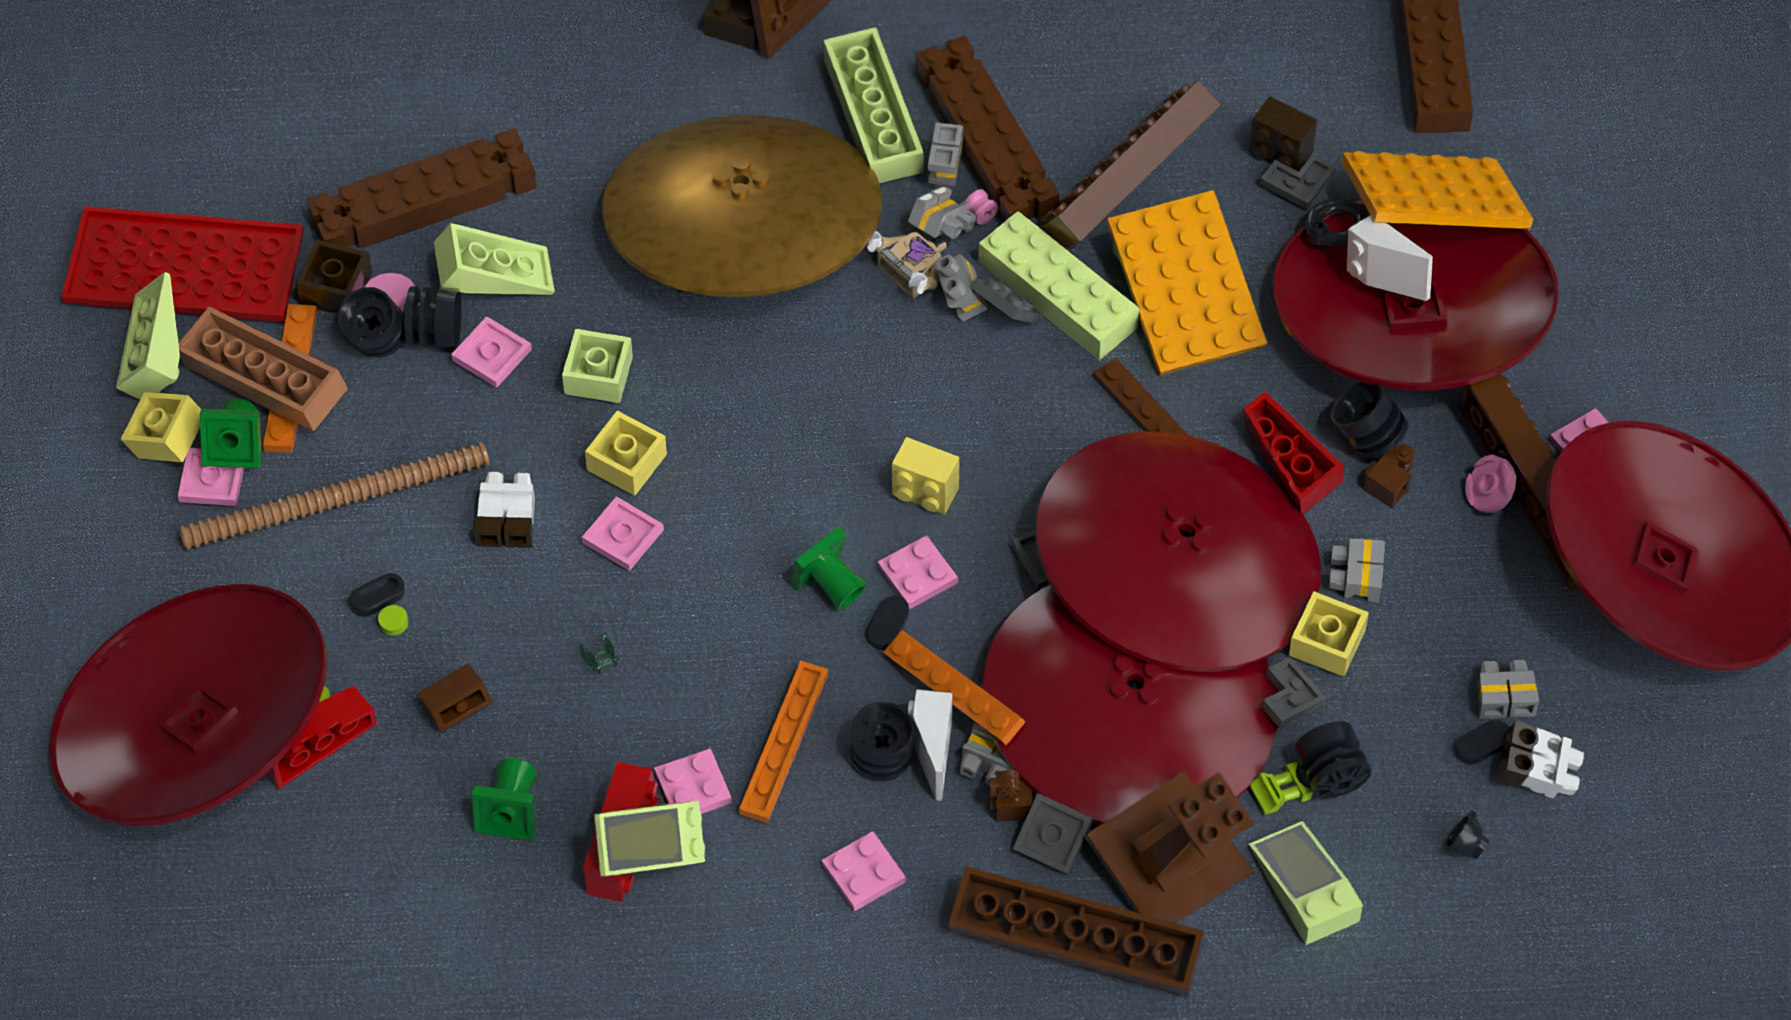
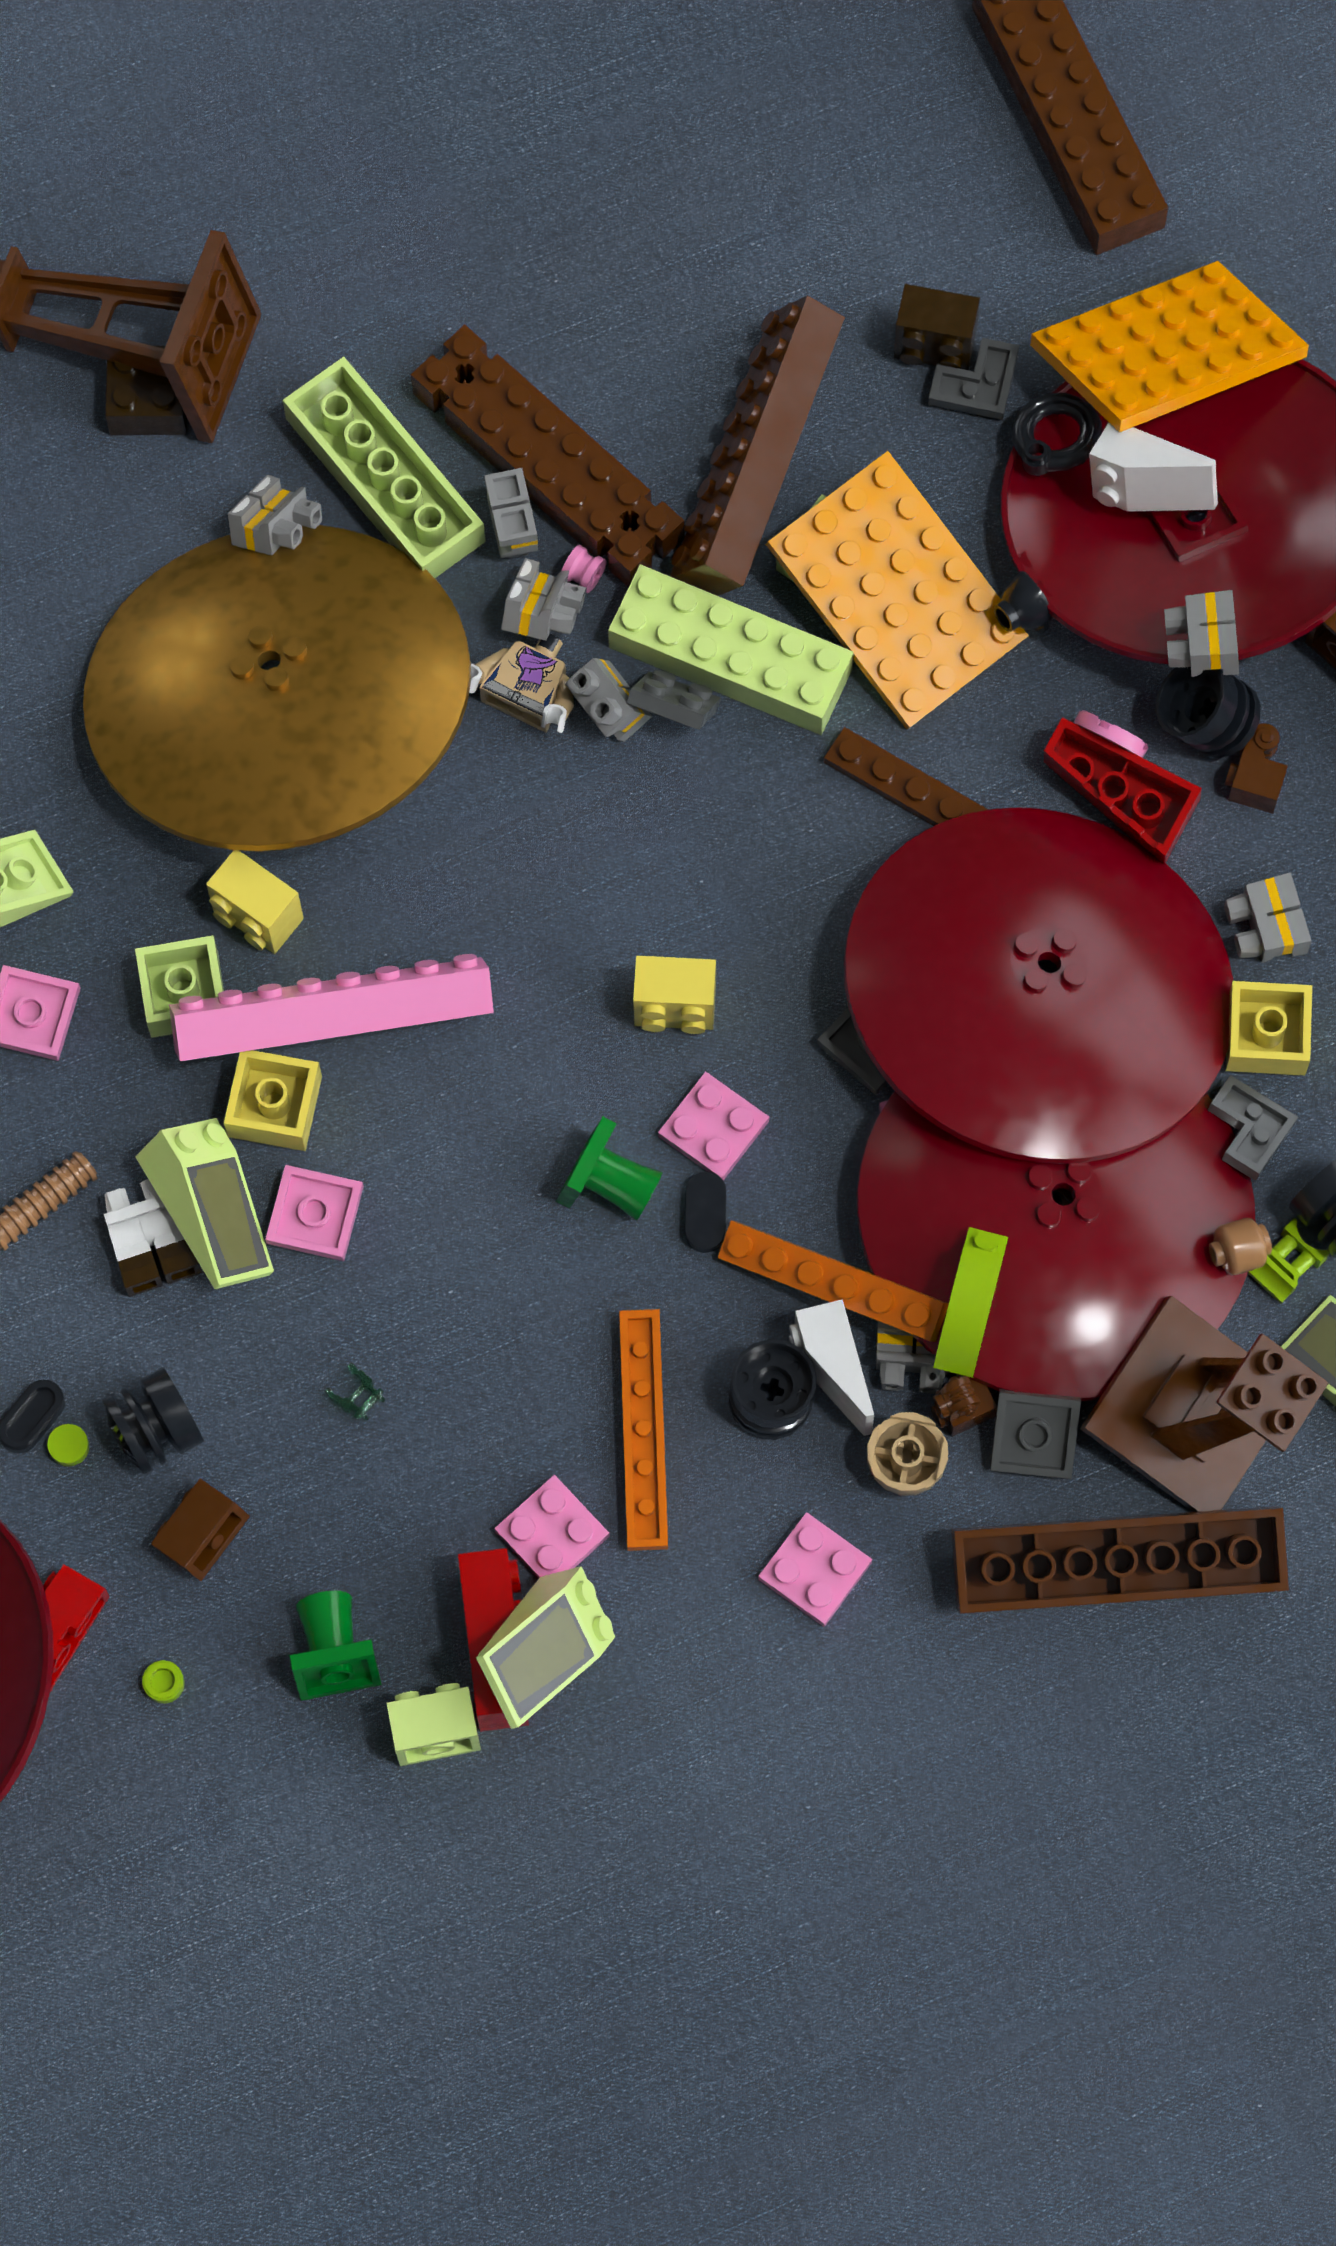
camera: 20 degrees left, 15 degrees up
none -> black wheel [102,1367,204,1475]
none -> slope [136,1118,274,1289]
none -> lime tile [142,1660,185,1704]
none -> bright pink brick [169,954,494,1061]
none -> light yellow brick [206,850,304,954]
none -> light grey hips [228,475,322,555]
none -> yellowish green brick [387,1683,481,1766]
none -> tan cylinder [867,1412,948,1496]
none -> lime arch [933,1227,1008,1378]
none -> black piece [994,571,1052,634]
none -> bright pink tile [1073,710,1148,758]
none -> light grey hips [1164,590,1239,677]
none -> medium nougat head [1209,1218,1272,1275]

